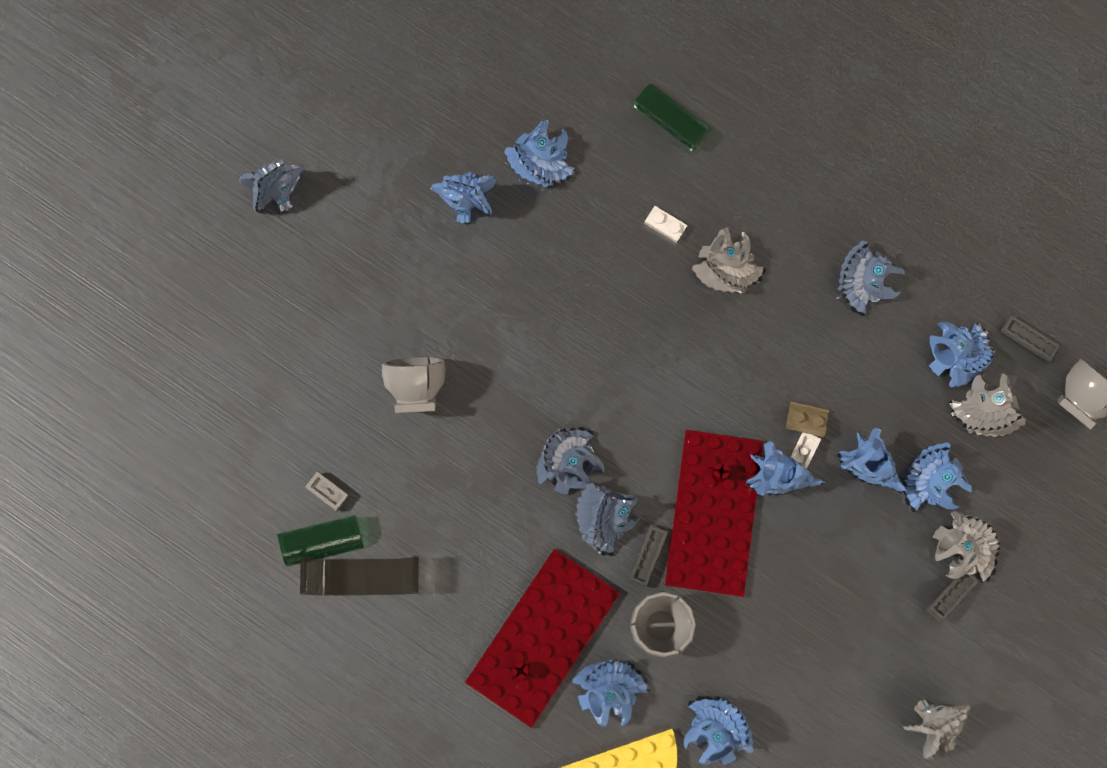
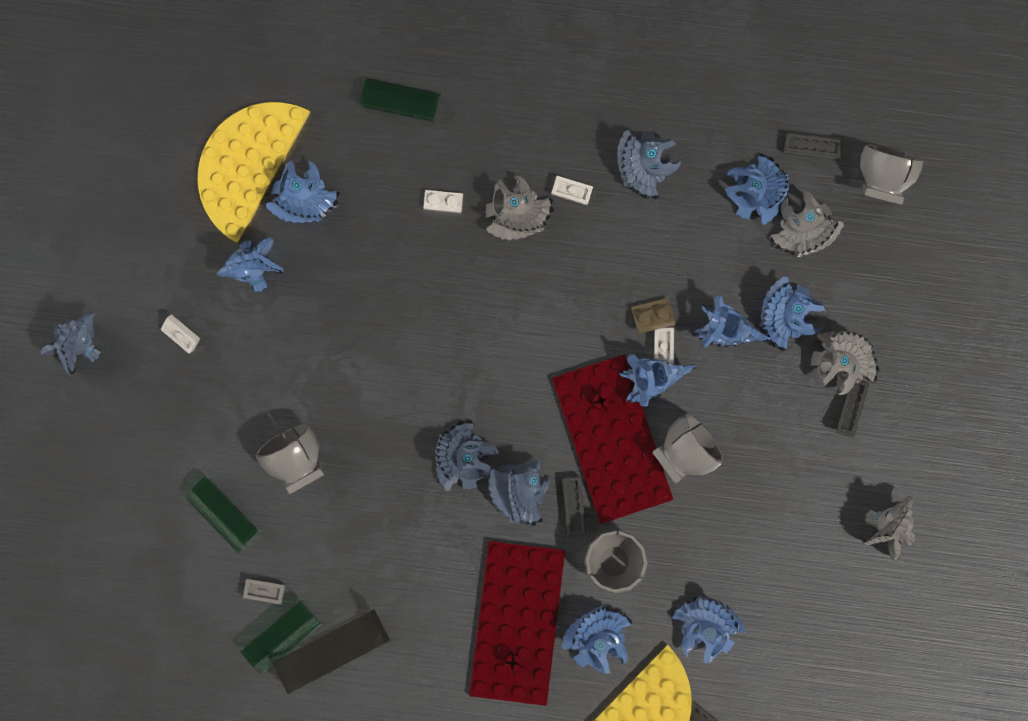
camera: 25 degrees left, 5 degrees up
none -> white plate [160,314,200,354]
none -> clear green brick [185,476,260,553]
none -> light yellow plate [198,102,310,244]
none -> white plate [551,176,593,206]
none -> light grey plate [653,414,723,484]

